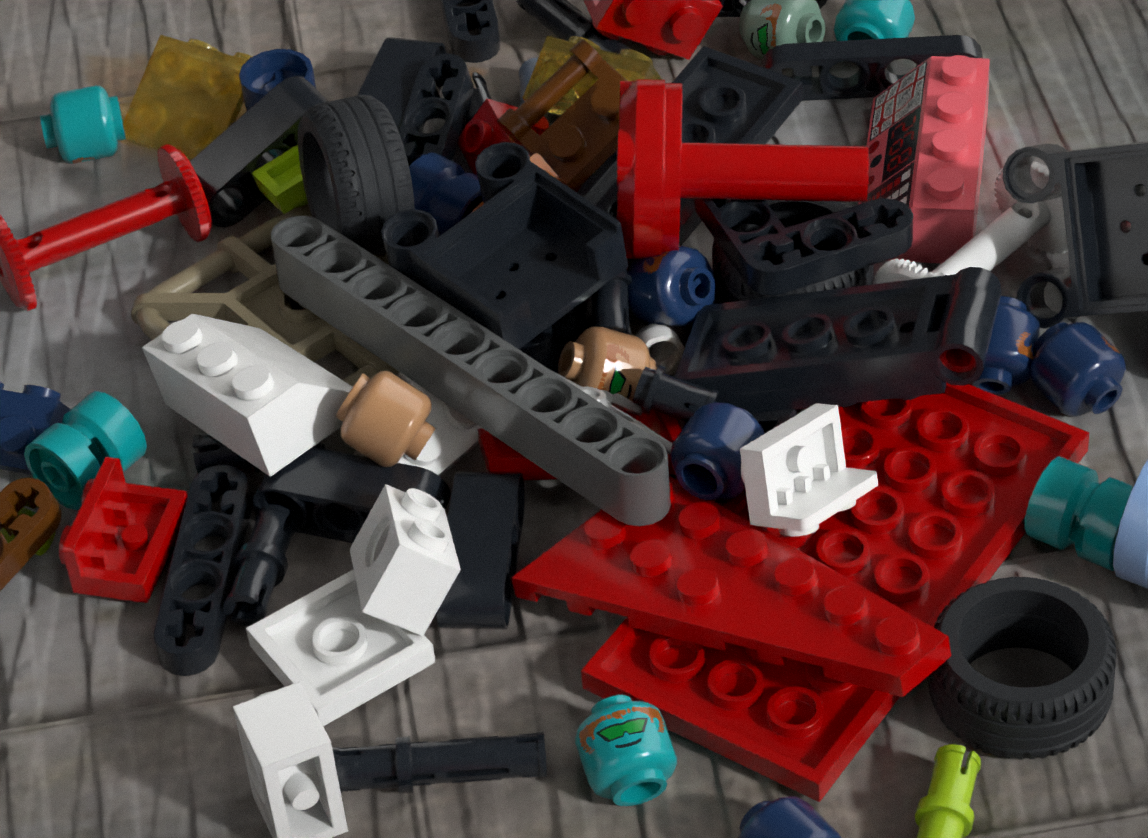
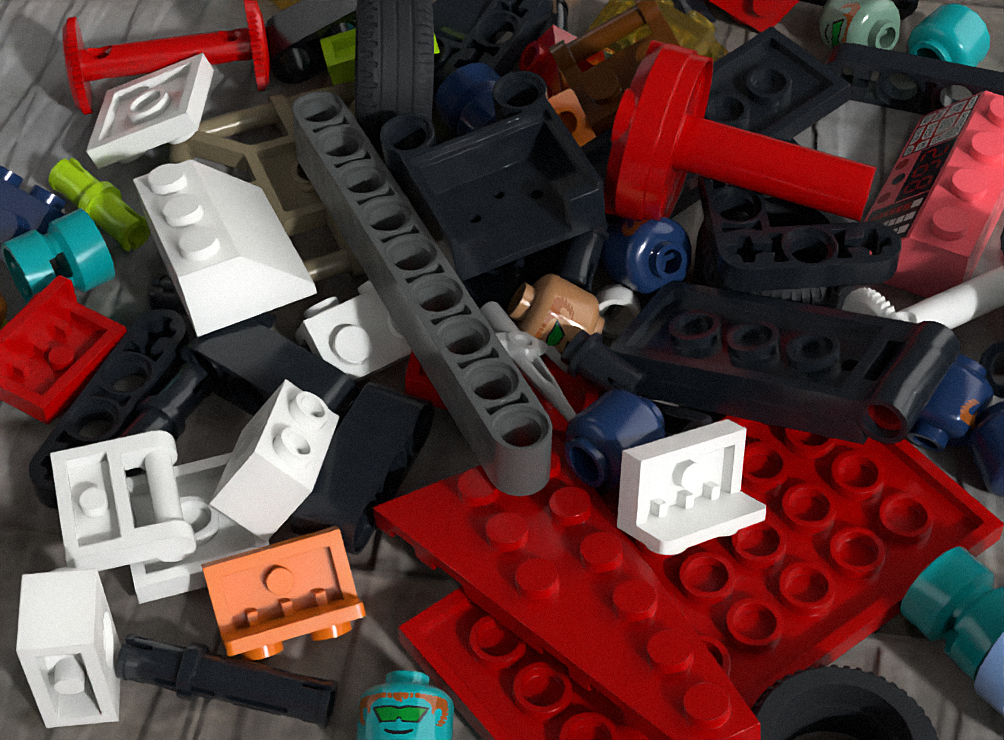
camera: 15 degrees right, 5 degrees up
medium nougat head [335,370,436,467] -> none
none -> lime pin [48,158,151,251]
none -> white plate [50,430,196,571]
none -> white plate [86,53,214,169]
none -> orange bracket [201,526,366,661]

